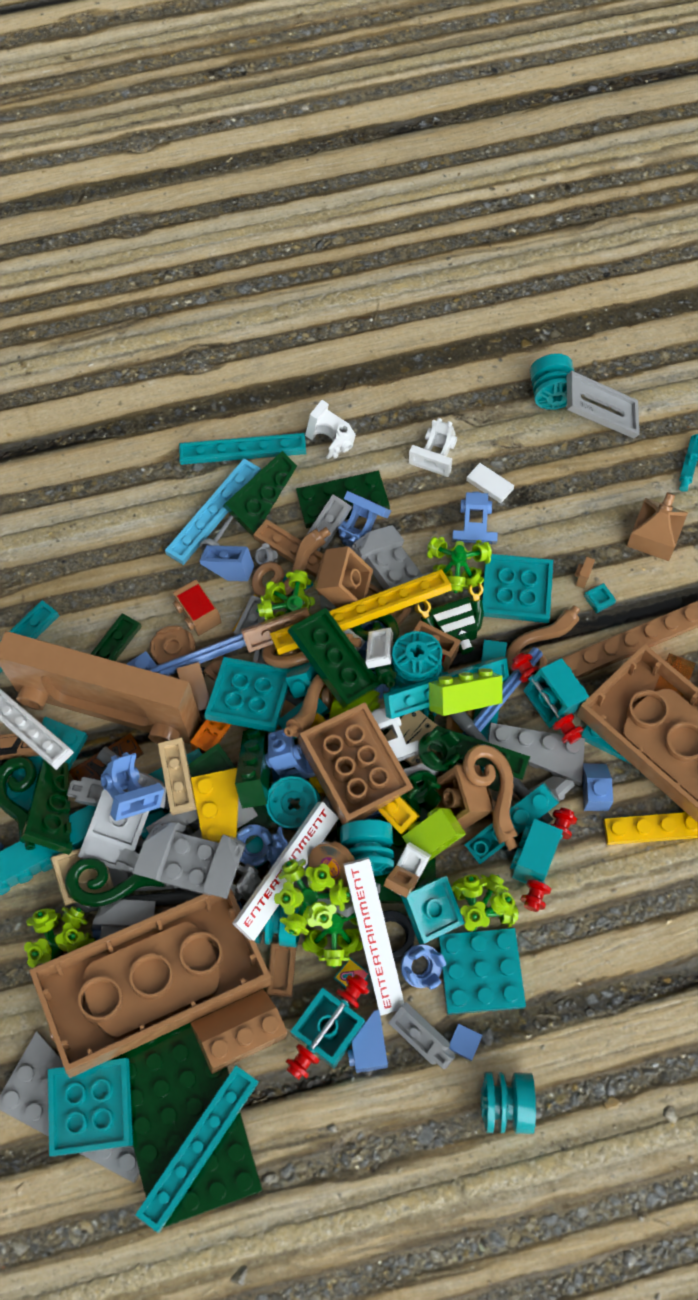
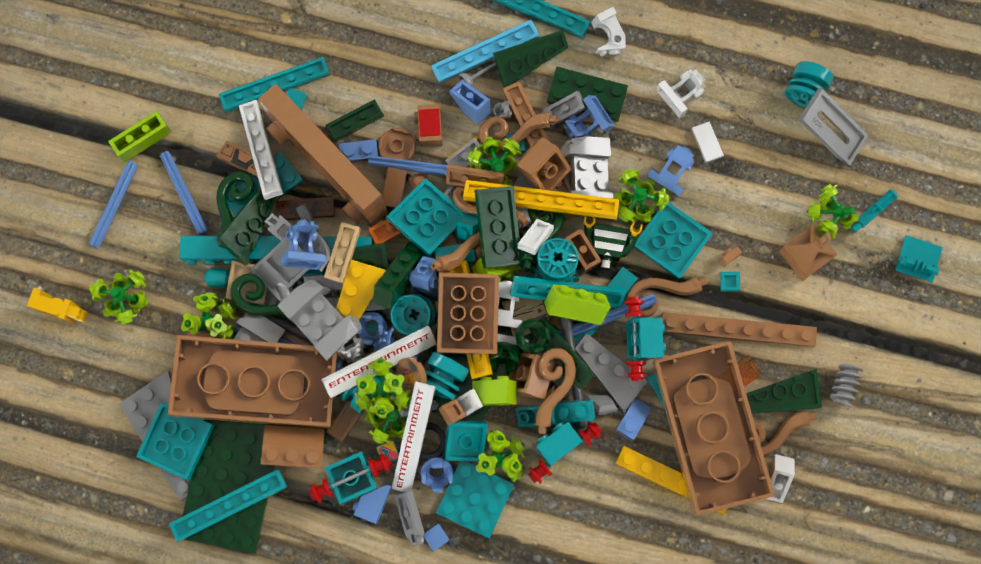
camera: 30 degrees right, 15 degrees up
none -> teal brick [204,268,230,289]
none -> lime plant [807,184,859,239]

